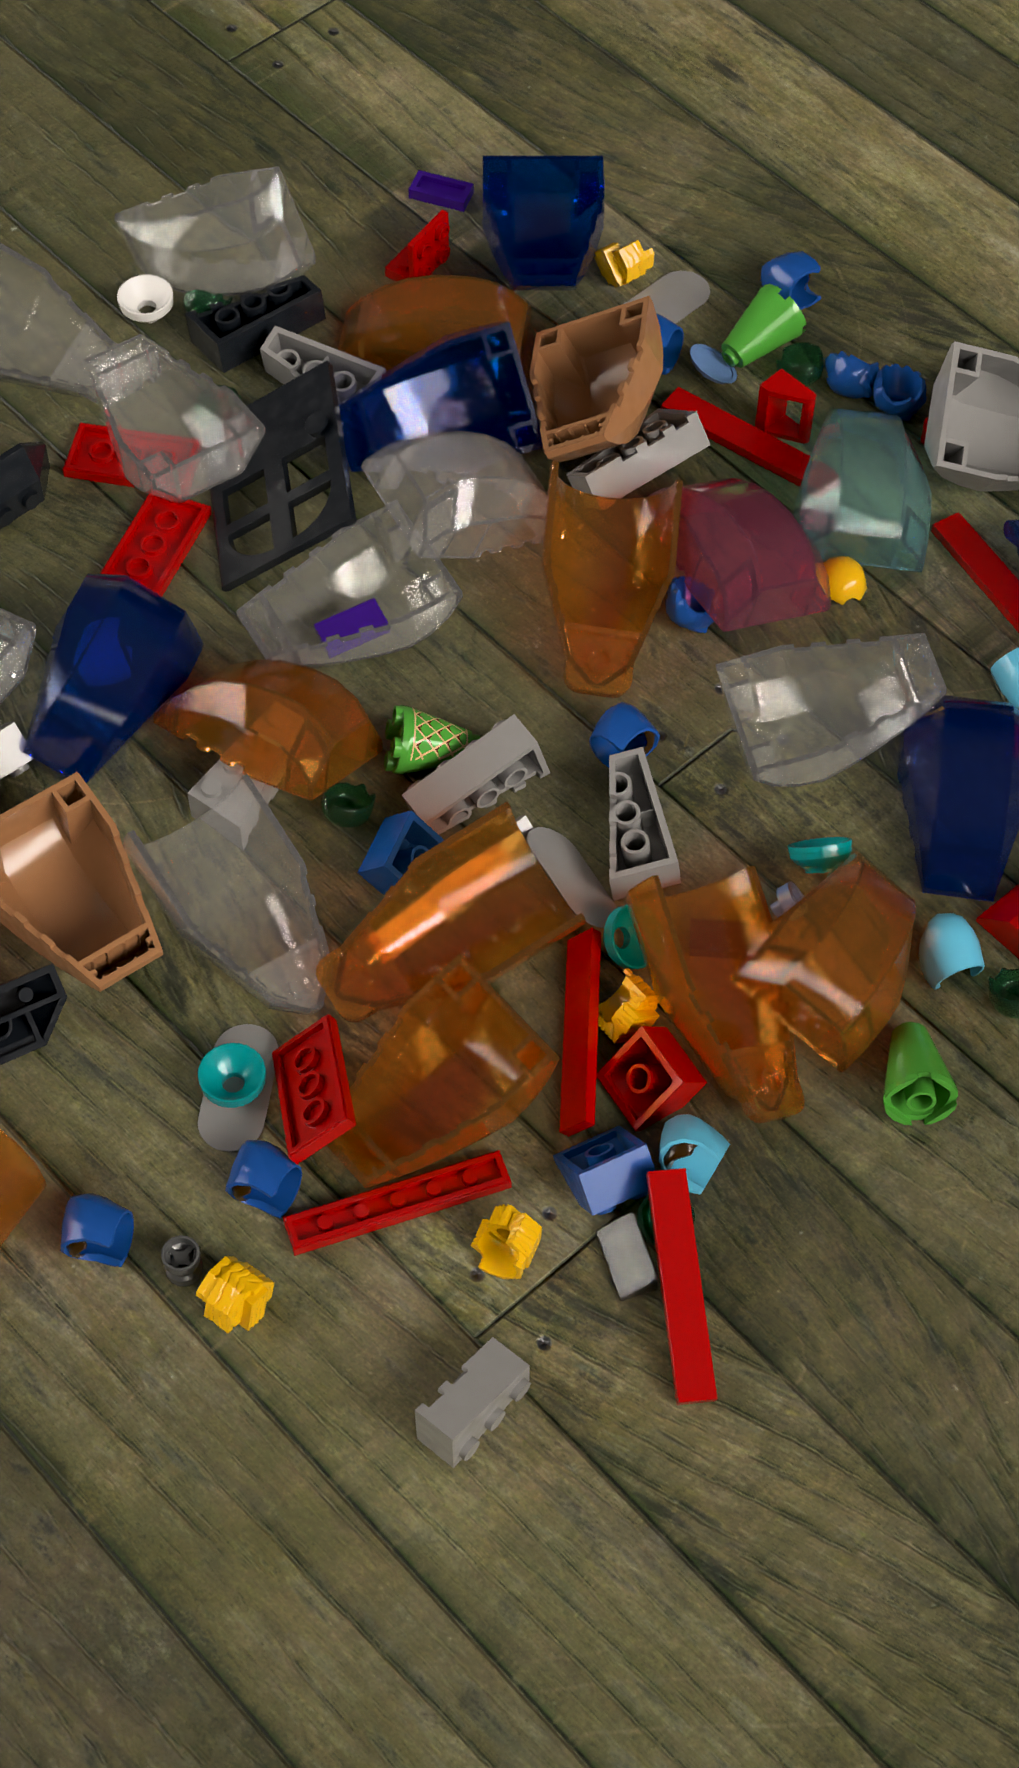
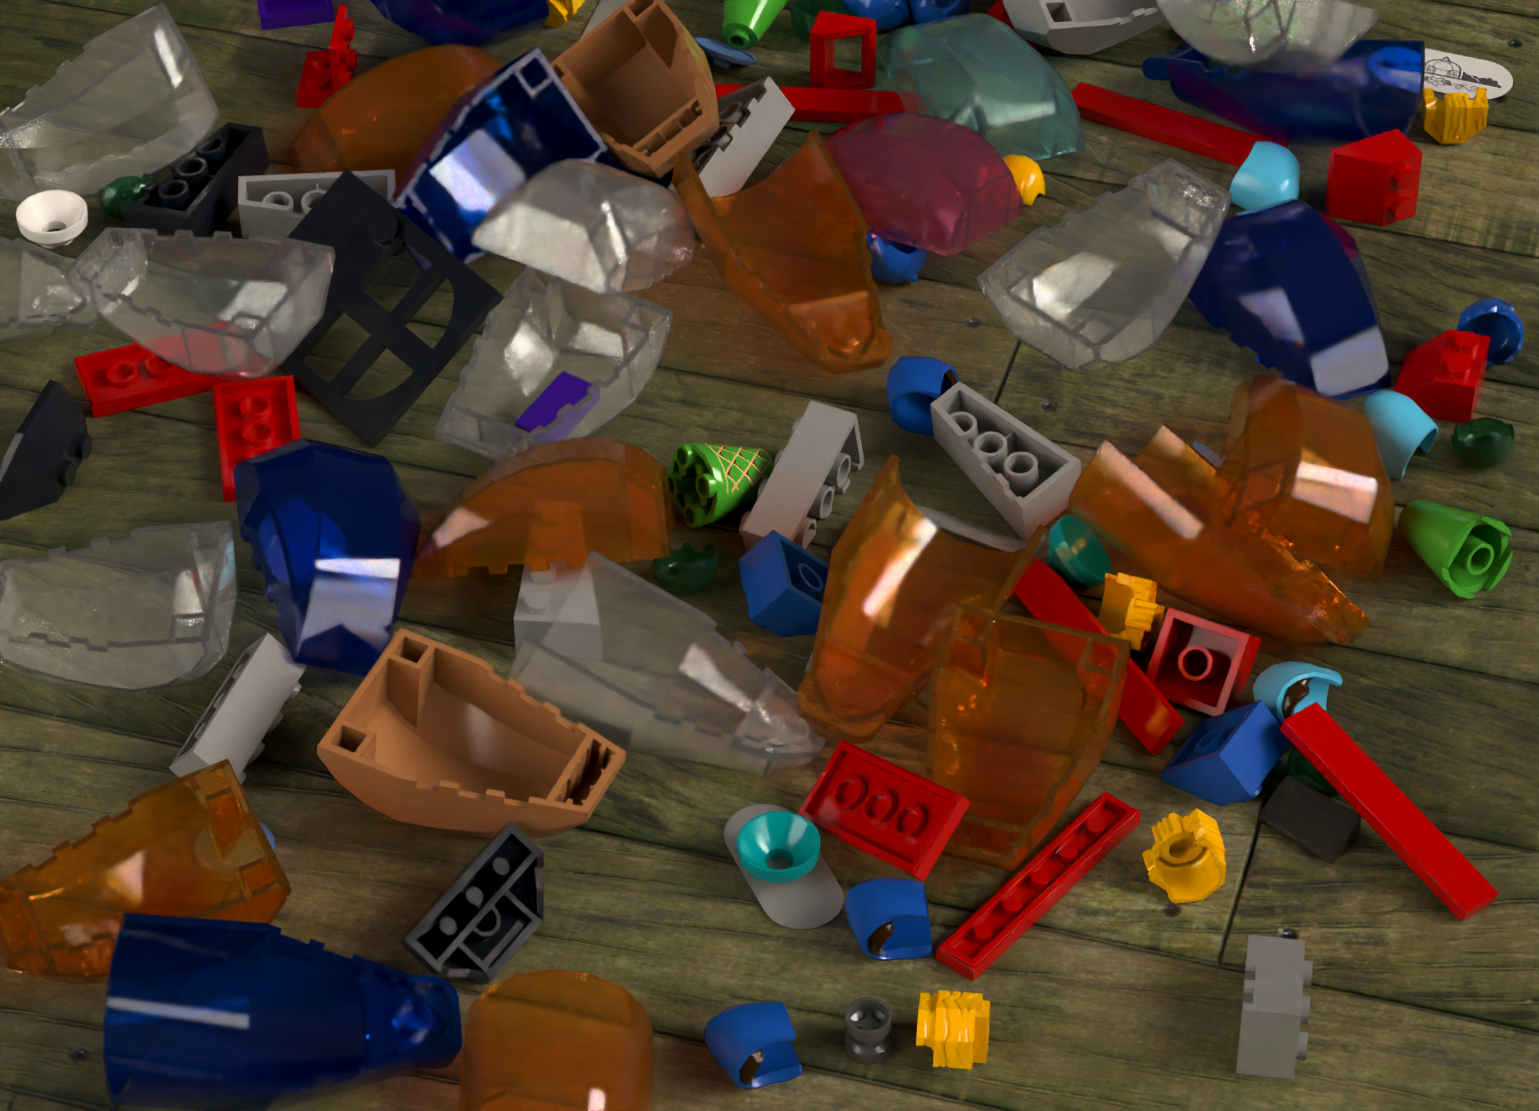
camera: 30 degrees left, 15 degrees down
teal piece [787,837,852,874] -> none

